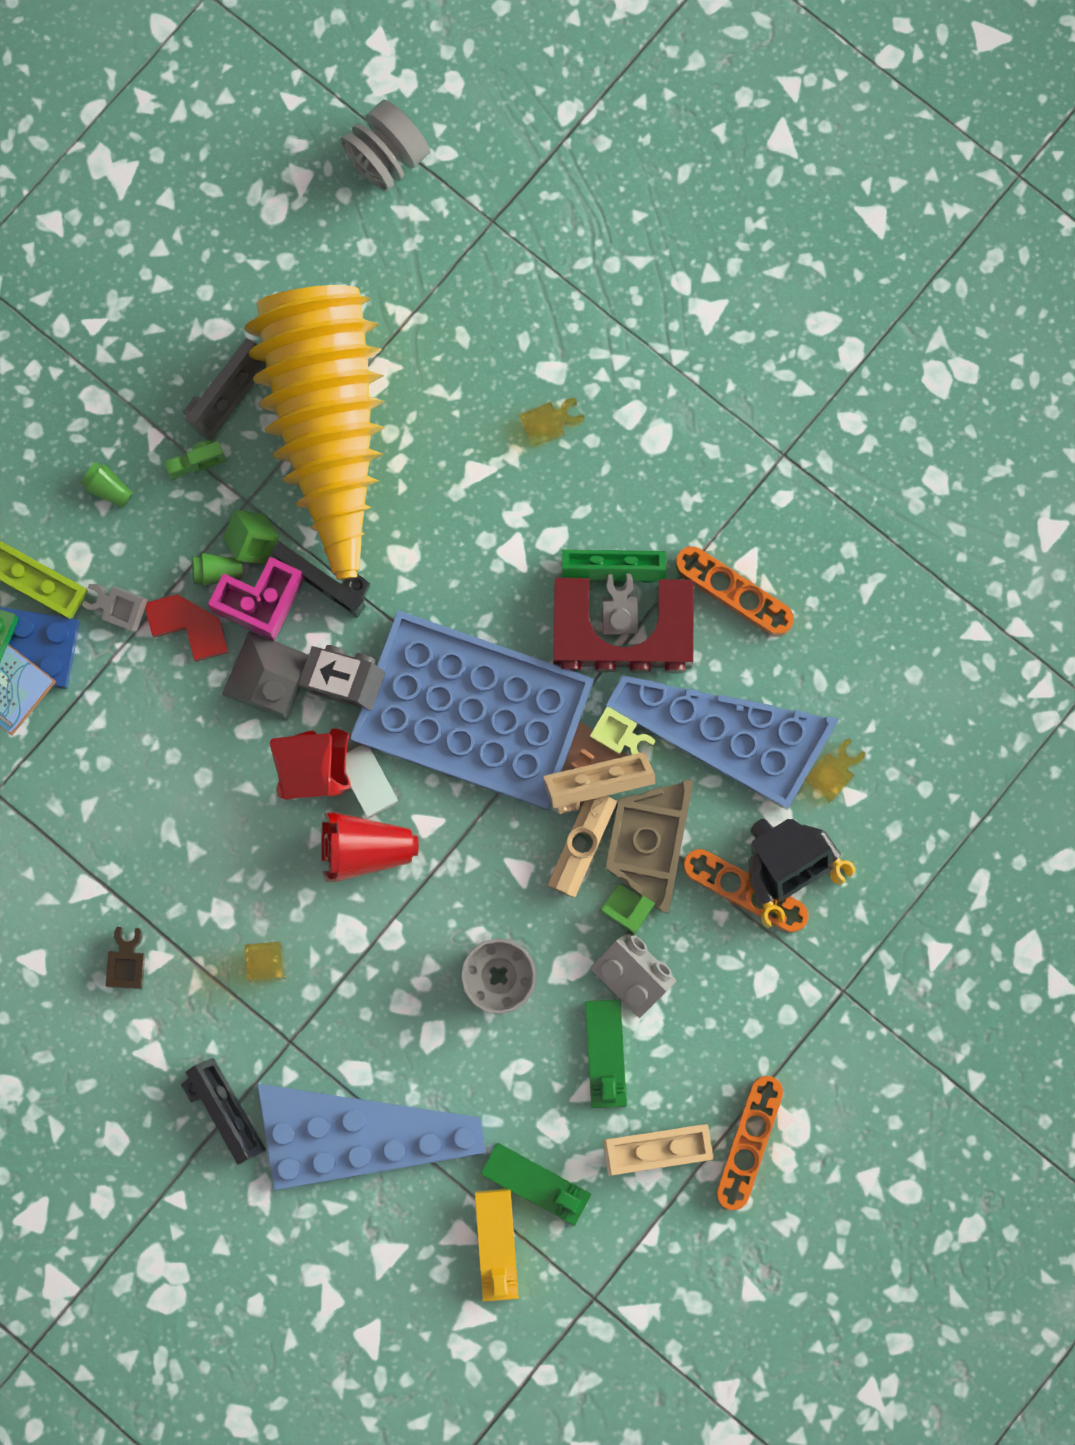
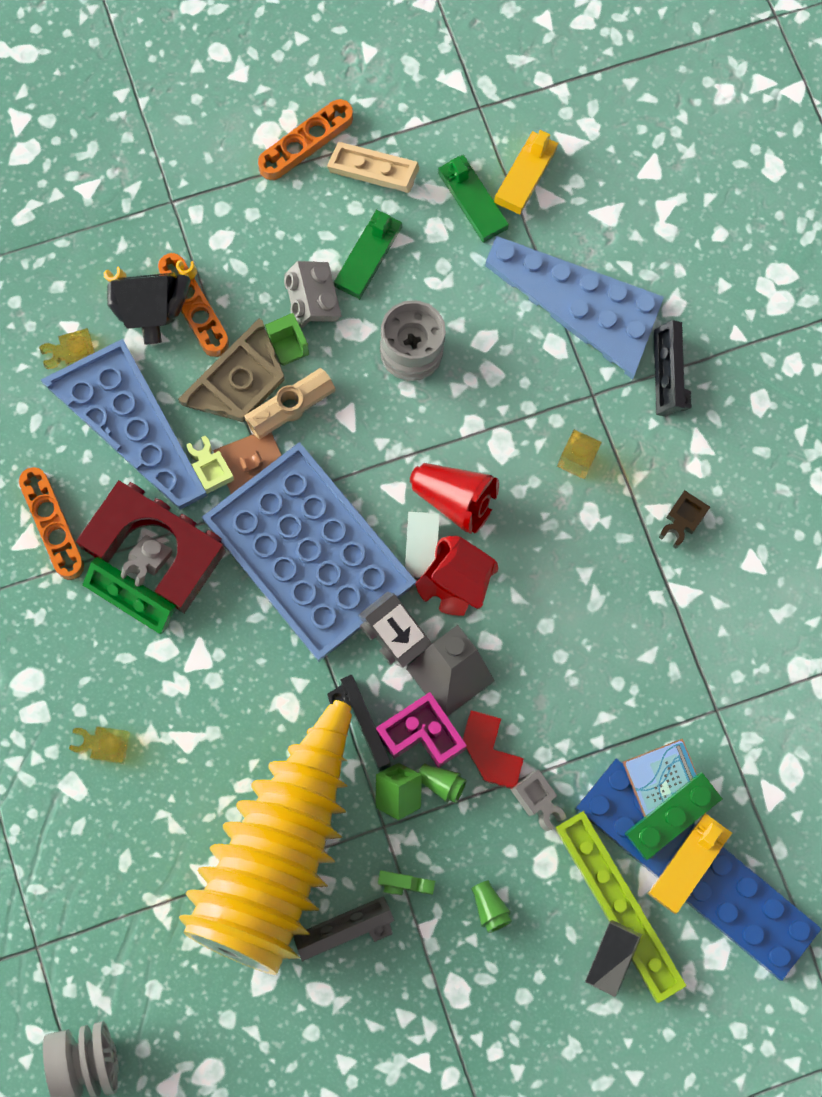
camera: 150 degrees left, 5 degrees down
tan hinge [543,752,655,814] -> none

